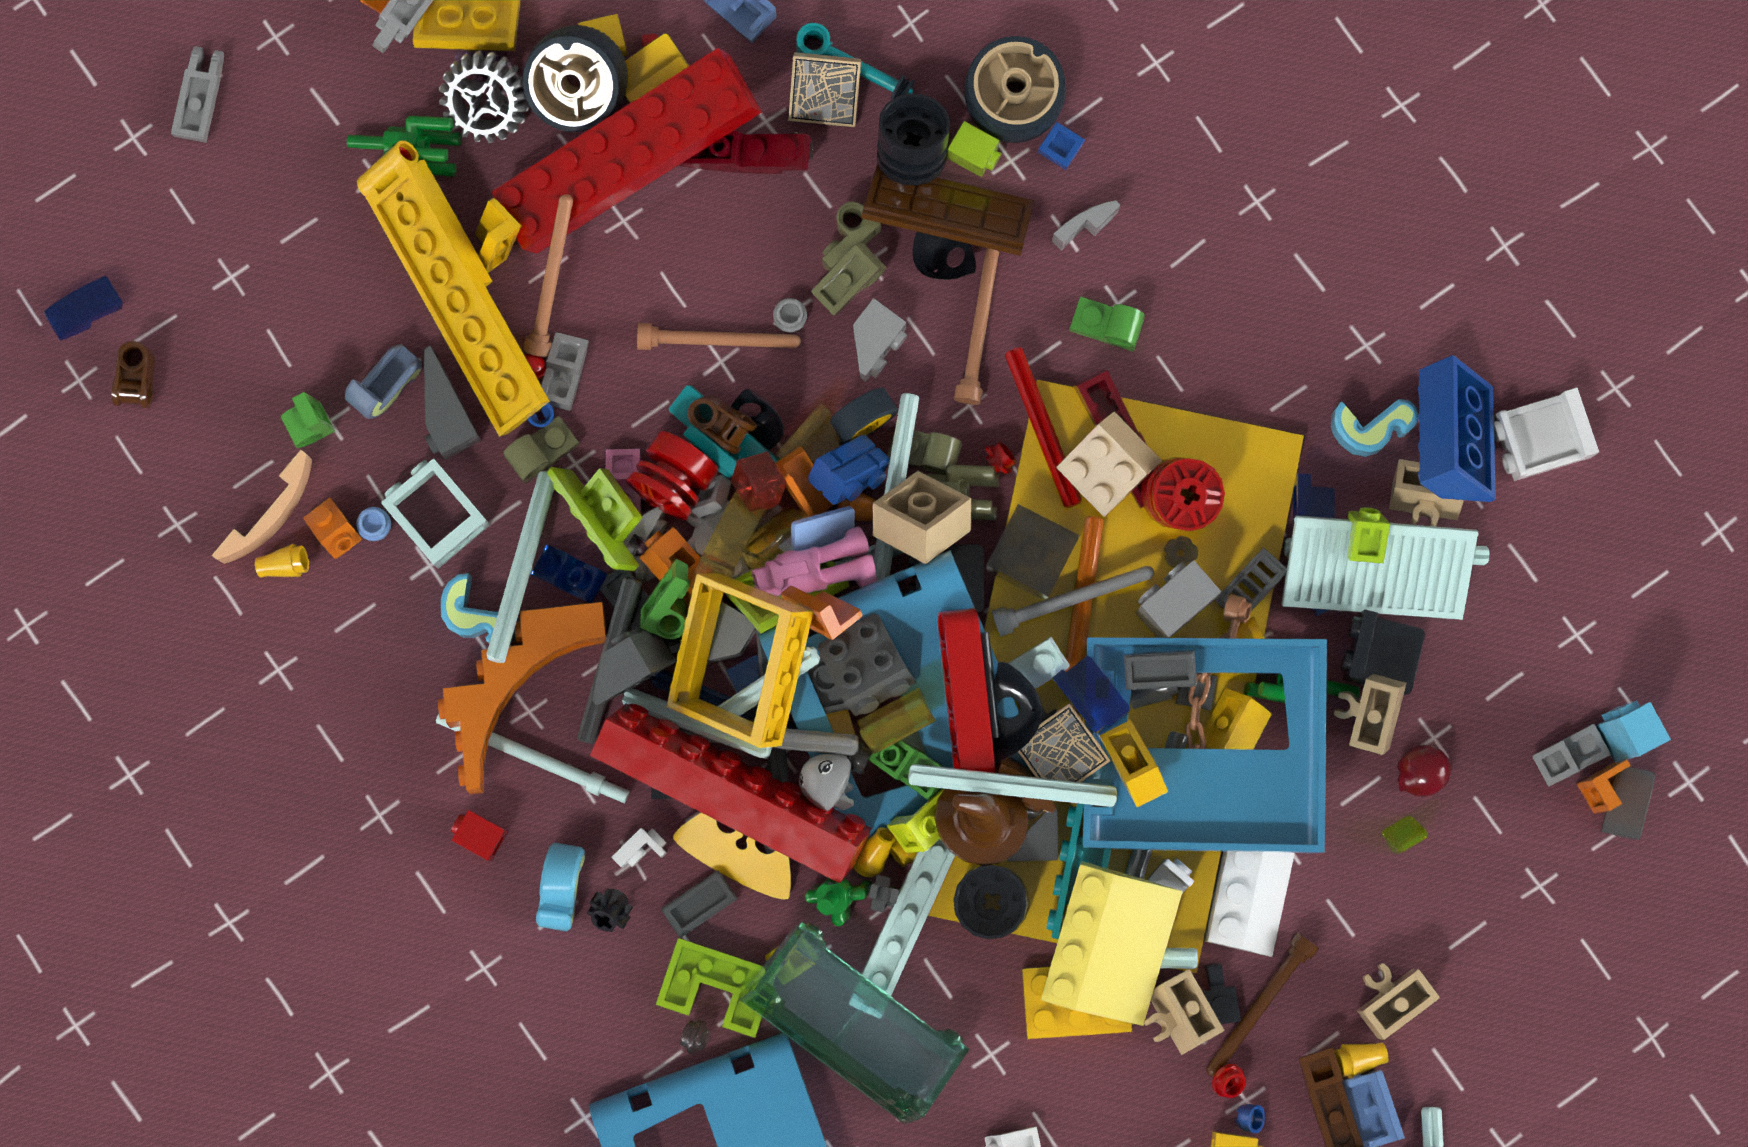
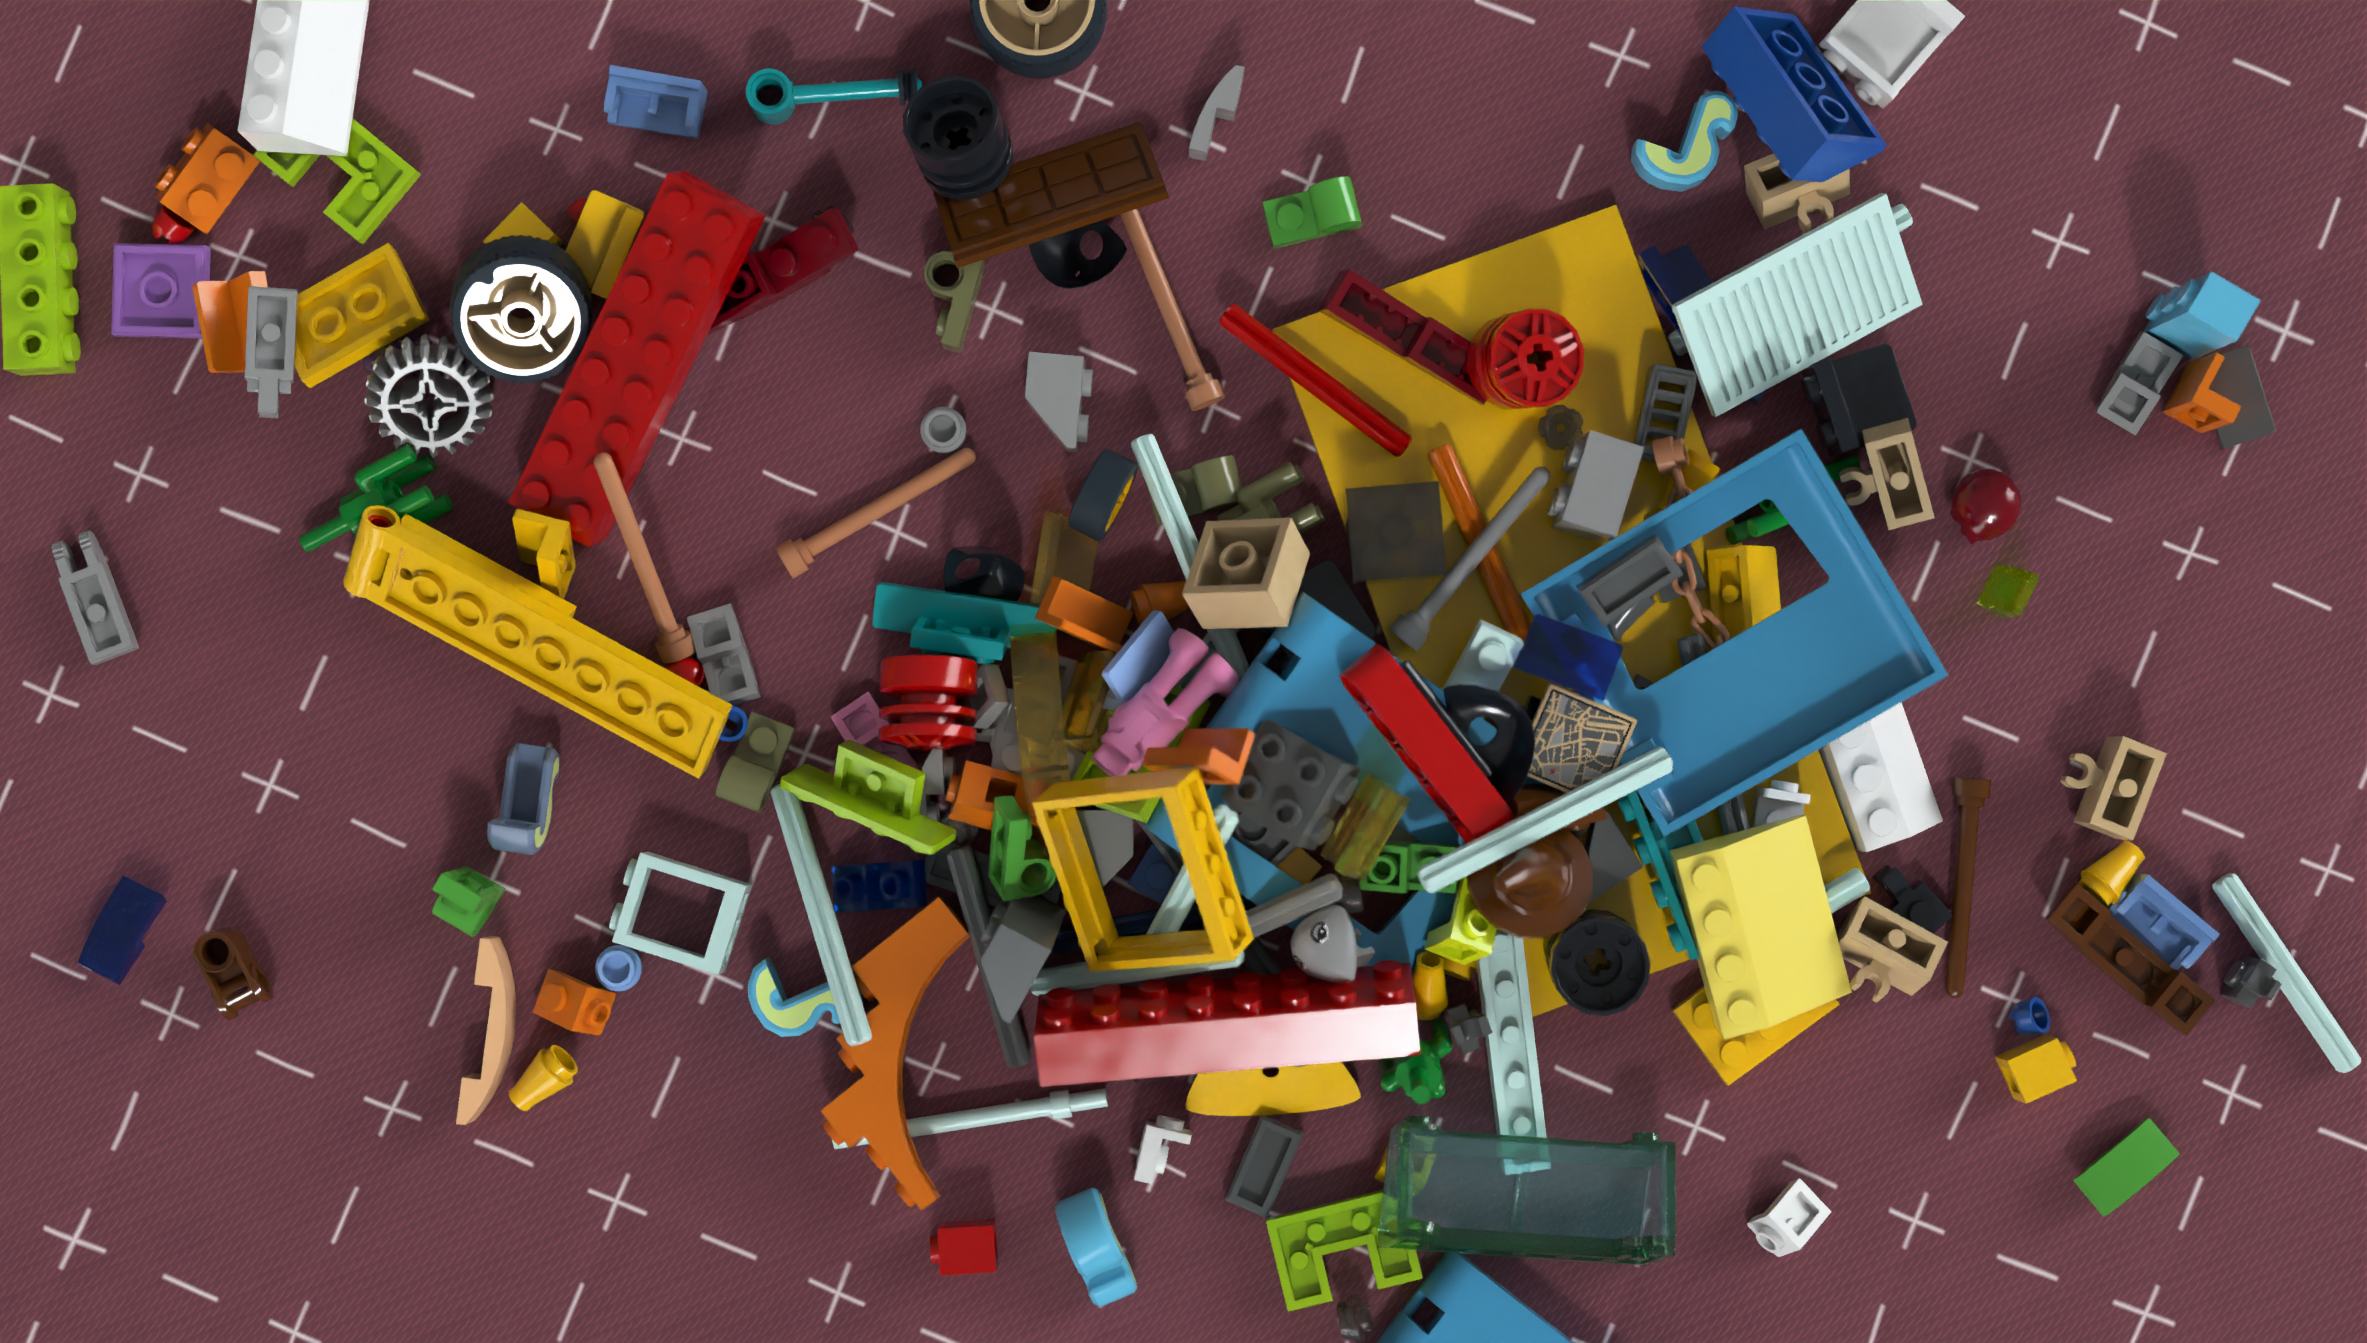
camera: 35 degrees left, 5 degrees up
dark grey slope [424,346,481,459] -> none
black gear [587,888,633,932] -> none
reddish brown piece [688,395,757,454] -> none
clear red brick [731,451,787,512] -> none
tile [788,52,861,127] -> none
blue brick [808,434,890,505] -> none
olive plate [811,243,887,316] -> none
lime brick [947,121,1001,177] -> none
red plate [985,441,1017,474] -> none
blue plate [1038,122,1085,170] -> none
tan brick [1056,412,1162,517] -> none
yellow slope [1099,720,1168,808] -> none
red plate [1212,1064,1246,1098] -> none
lime bracket [1347,507,1390,564] -> none

